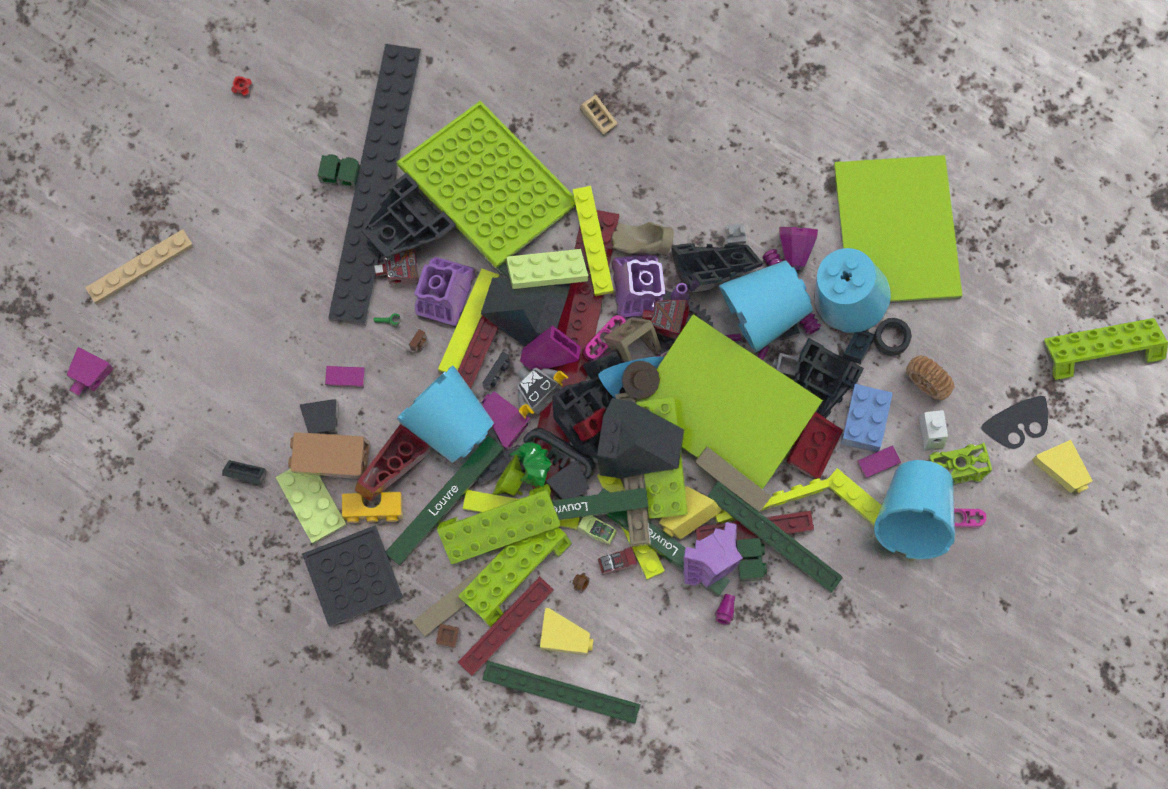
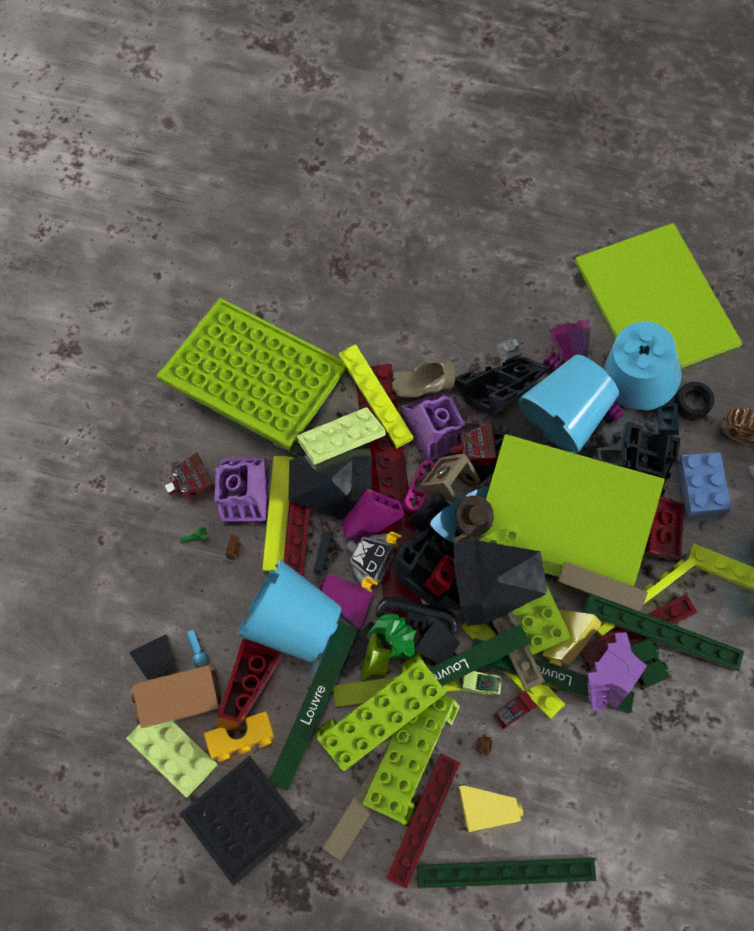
camera: 20 degrees left, 5 degrees down
black plate [222,460,266,484] -> none
dark green piece [317,154,360,188] -> none
magenta tile [325,366,365,388] -> none
black plate [328,44,422,326] -> none
black wedge [361,173,456,258] -> none
reddish brown plate [436,624,460,648] -> none
tan slope [579,94,618,135] -> none
medium lavender cone [671,283,690,302] -> none
magenta cone [714,594,735,625] -> none
magenta tile [857,445,901,479] -> none
none -> medium azure bar [186,630,210,668]

